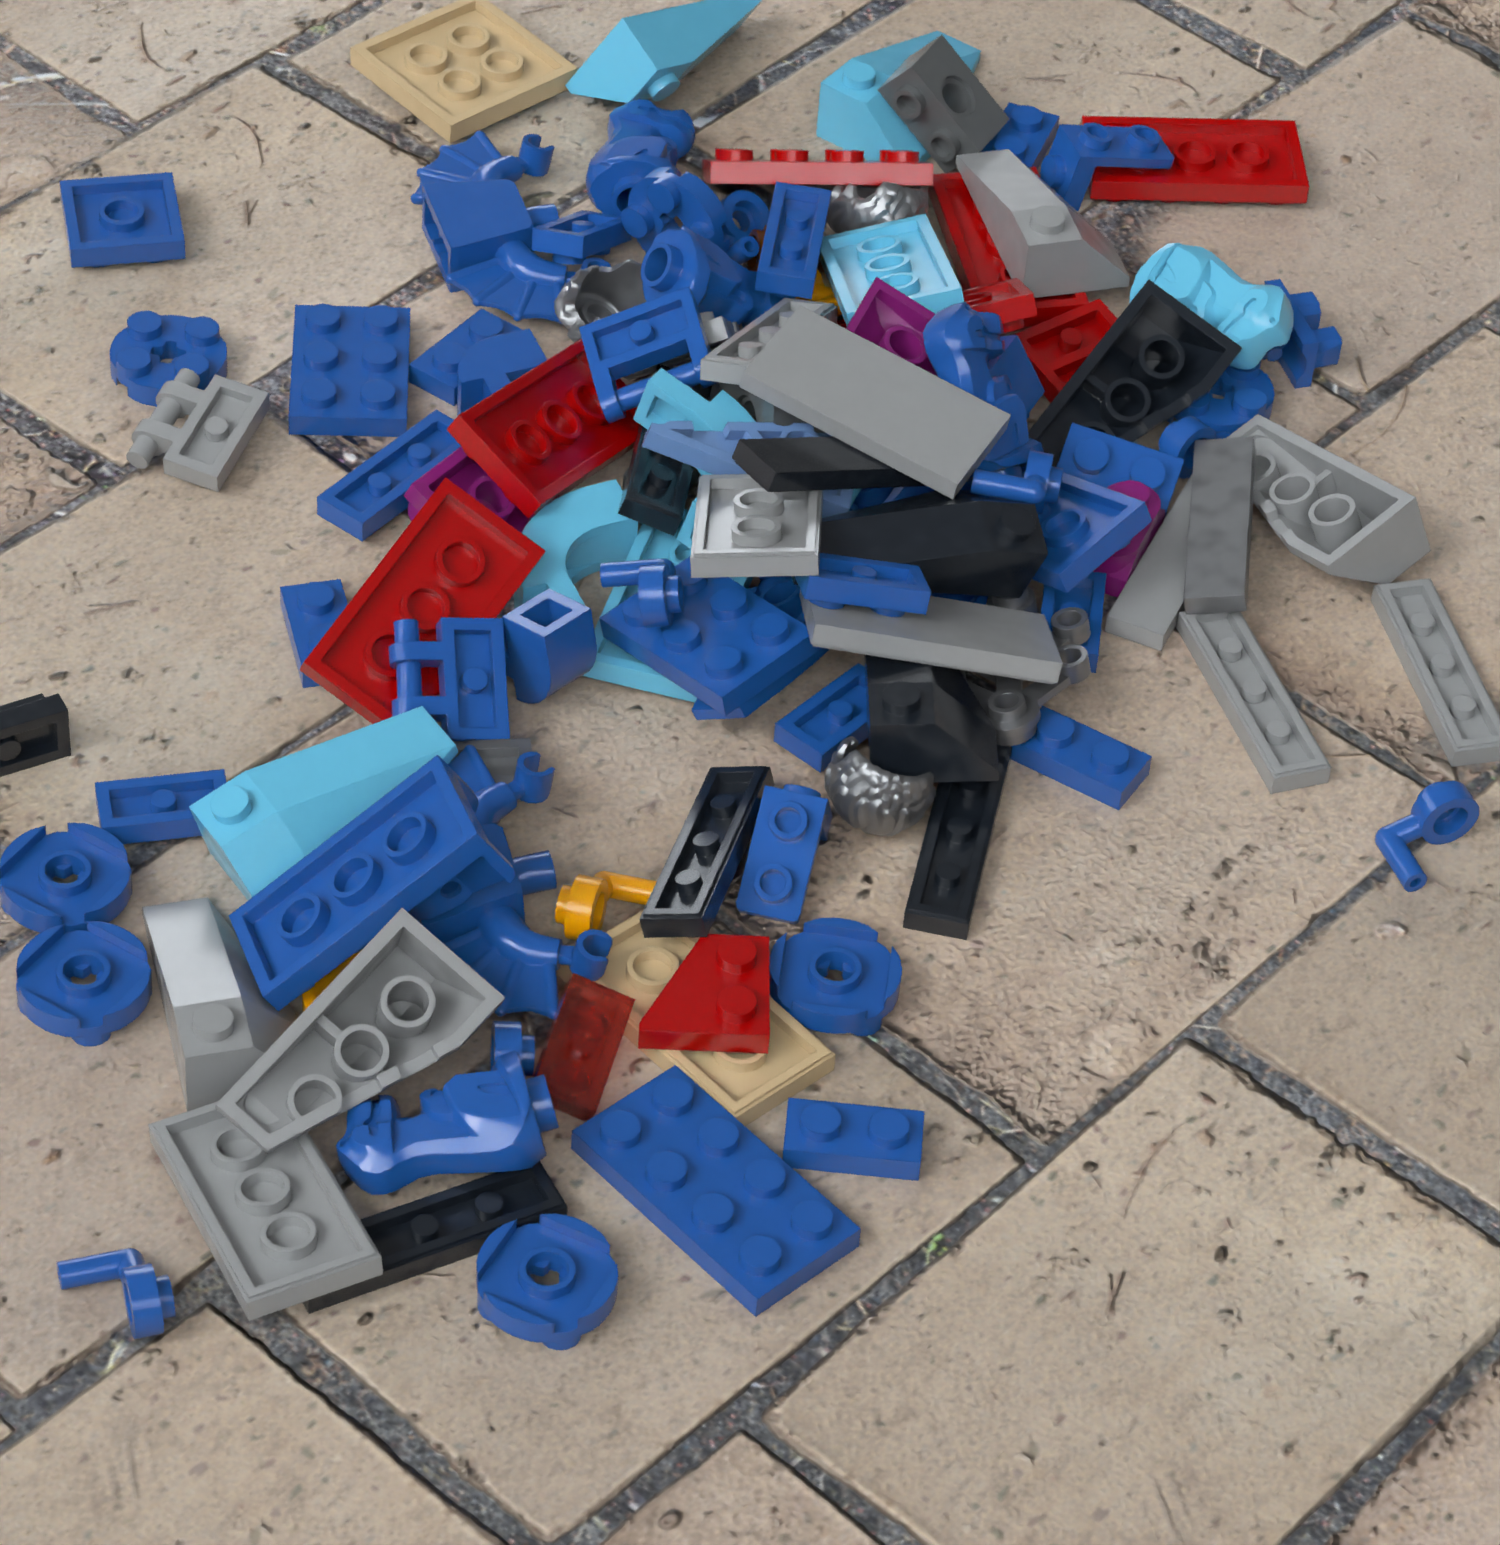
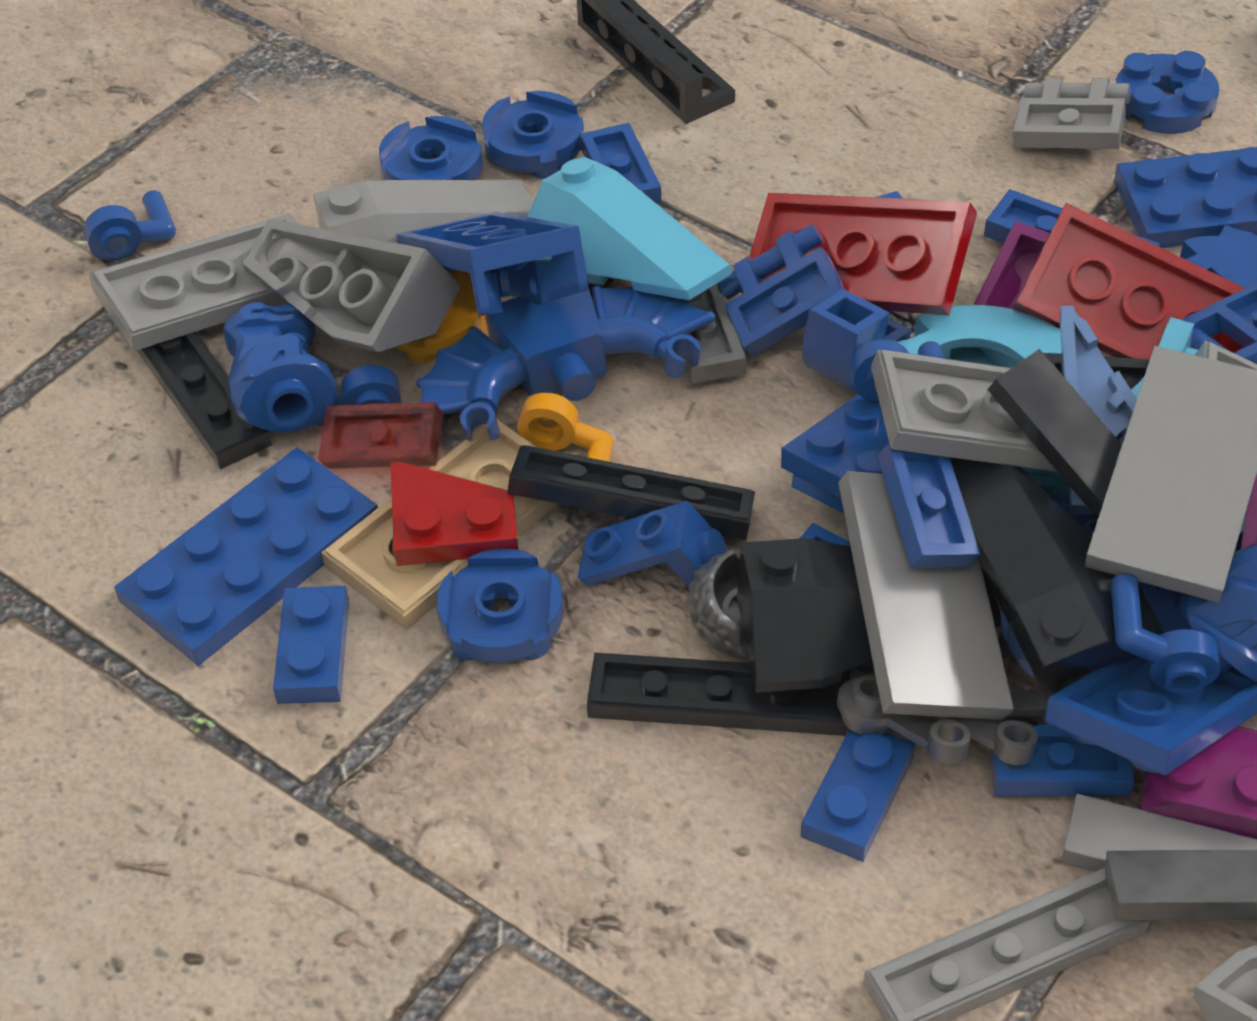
camera: 90 degrees right, 5 degrees up
blue plate [476,1214,618,1350] -> none

